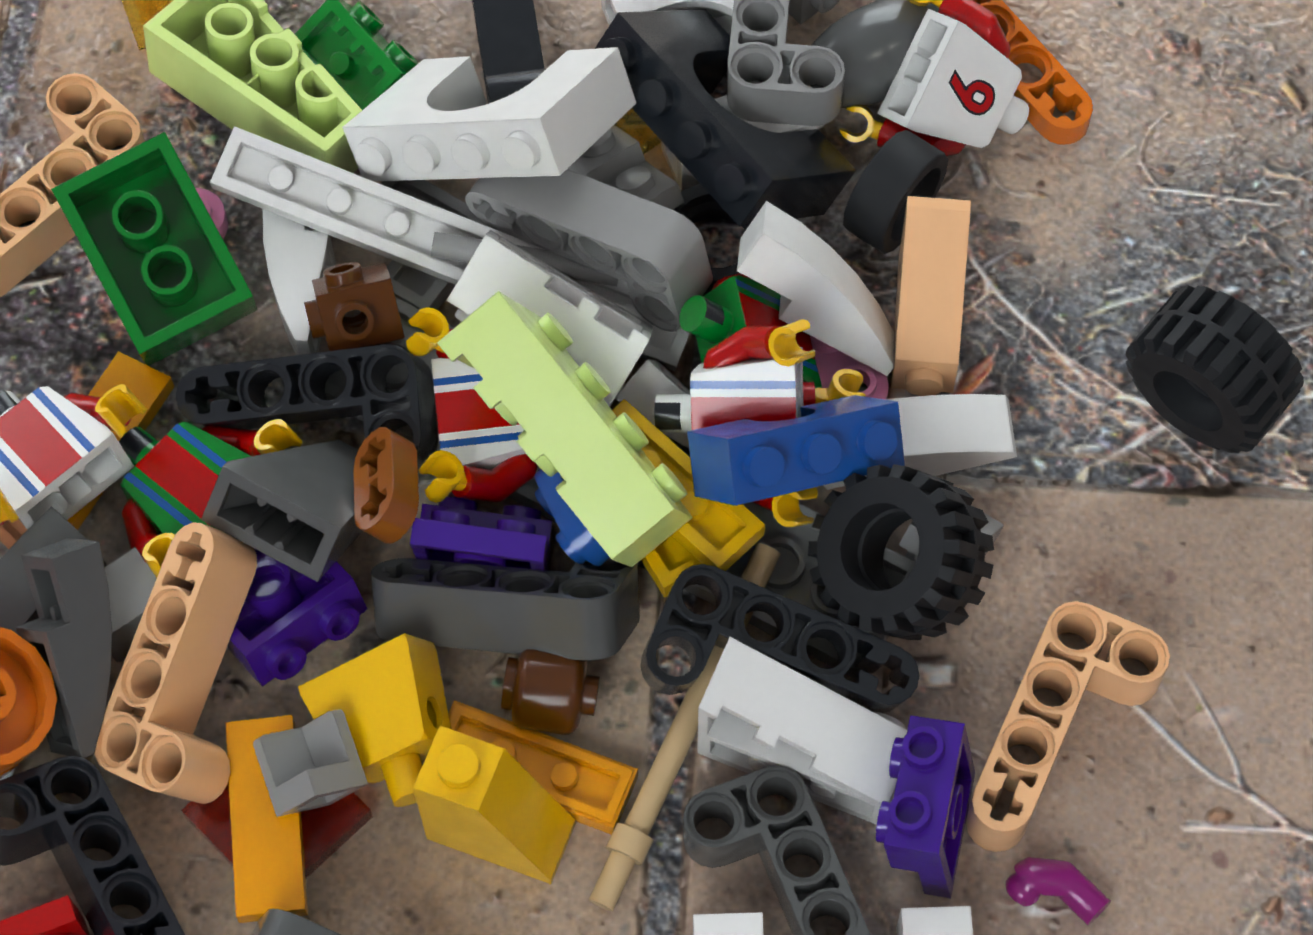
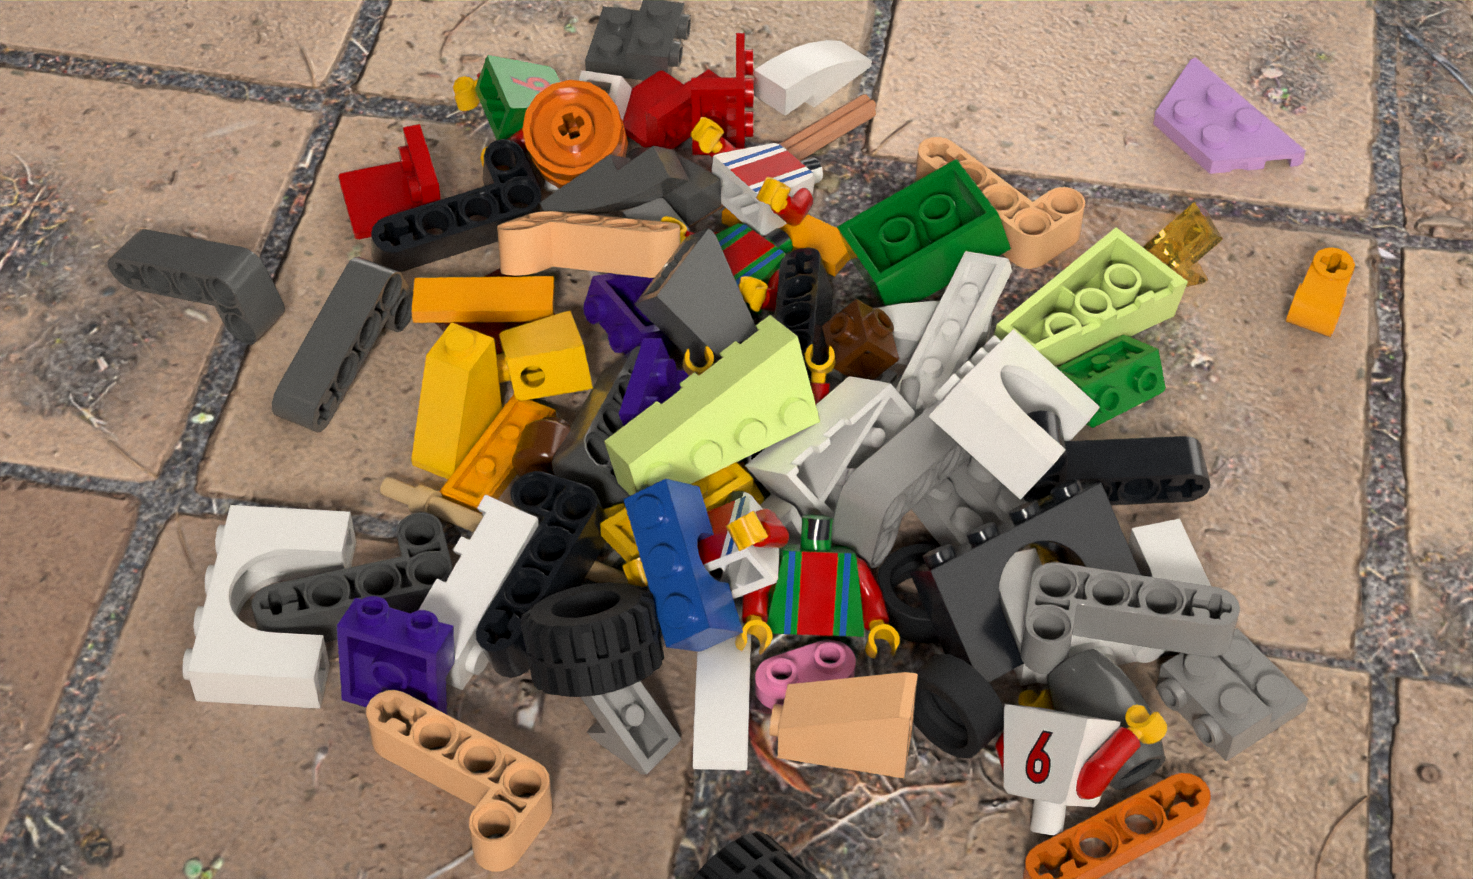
camera: 95 degrees right, 15 degrees down
light grey panel [253,709,368,817] -> none
dark orange beam [353,427,419,544] -> none
white slope [737,201,895,376] -> none
magenta arm [1005,857,1111,925] -> none

